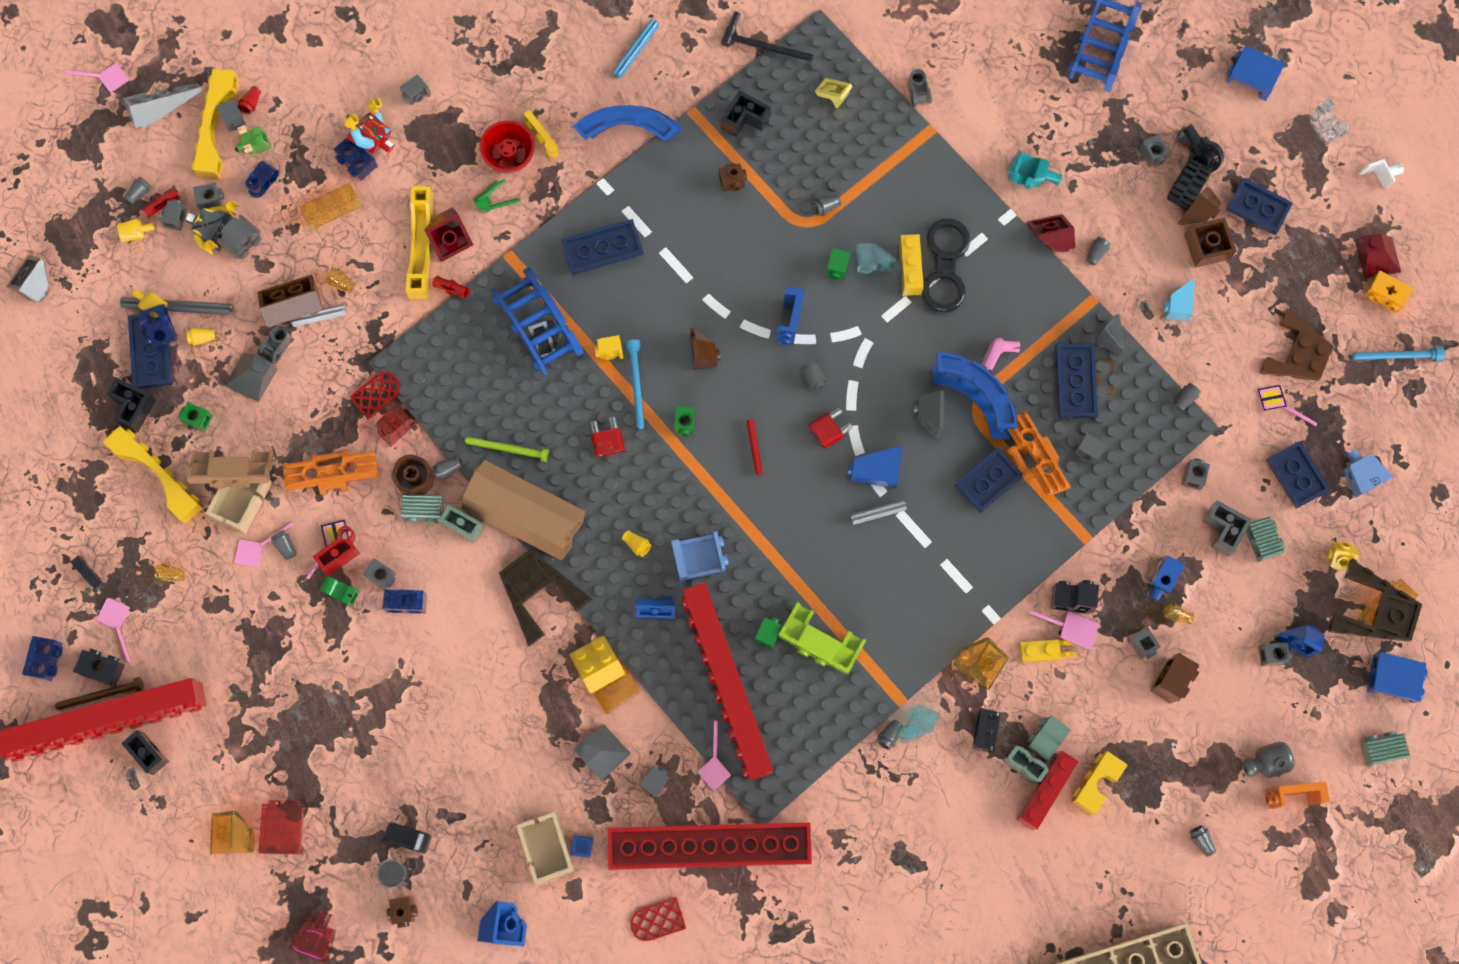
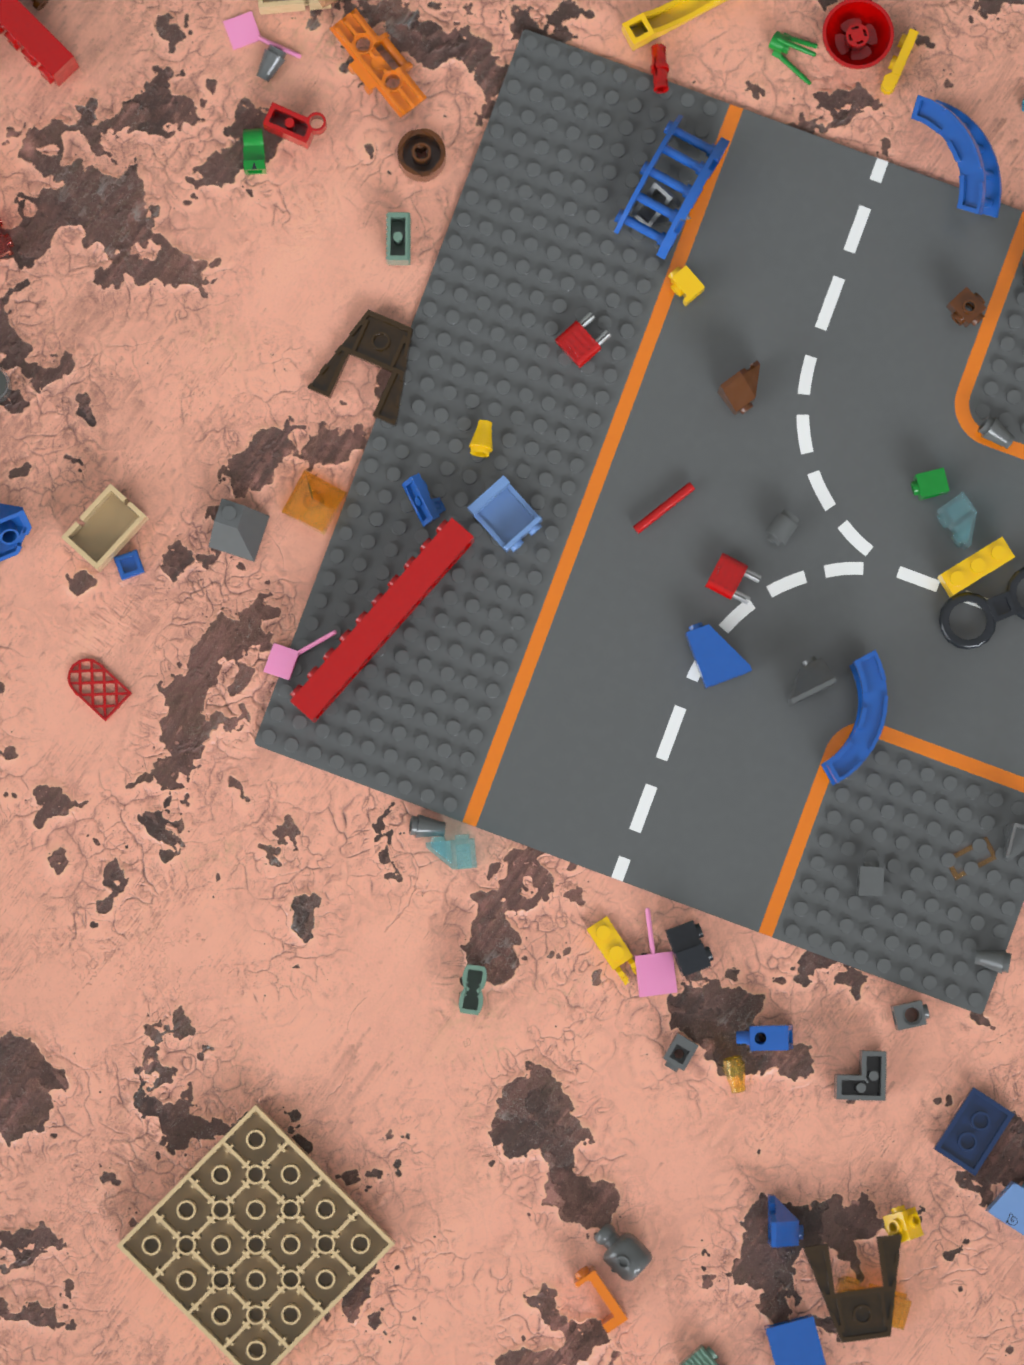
camera: 65 degrees right, 10 degrees up
piece [306,520,349,579] -> none
red window [350,371,400,420] -> none
dark grey brick [363,559,396,590] -> none
clear red torso [376,405,417,447] -> none
clear blue brick [383,589,427,614] -> none
black animal [383,822,432,854] -> none
sand green brick [401,494,444,524] -> none
dark red slope [424,207,474,262] -> none
dark grey cone [433,456,463,480] -> none
medium nougat panel [461,460,585,561] -> none
lime bar [464,437,549,462] -> none
dark blue plate [561,219,644,275] -> none
yellow brick [569,635,626,694] -> none
red brick [608,822,812,870] -> none
dark azure piece [625,339,644,430] -> none
dark grey brick [639,766,670,799] -> none
green brick [674,406,695,436] -> none
green brick [755,617,783,649] -> none
blue panel [776,286,805,345] -> none
lime bracket [778,602,866,675] -> none
light grey axle [851,500,907,525] -> none
clear yellow slope [953,637,1009,690] -> none
dark blue plate [955,448,1023,514] -> none
black hinge [972,708,1001,753] -> none
bright pink arm [981,337,1020,370] -> none
orange piece [1007,411,1071,497] -> none
red brick [1016,750,1079,831] -> none
sand green brick [1026,715,1071,762] -> none
dark blue plate [1055,343,1098,418] -> none
yellow arch [1072,751,1127,816] -> none
reddish brown brick [1151,653,1199,703] -> none
dark grey cone [1189,825,1216,857] -> none
sand green brick [1246,516,1285,562] -> none
dark grey brick [1259,642,1292,666] -> none

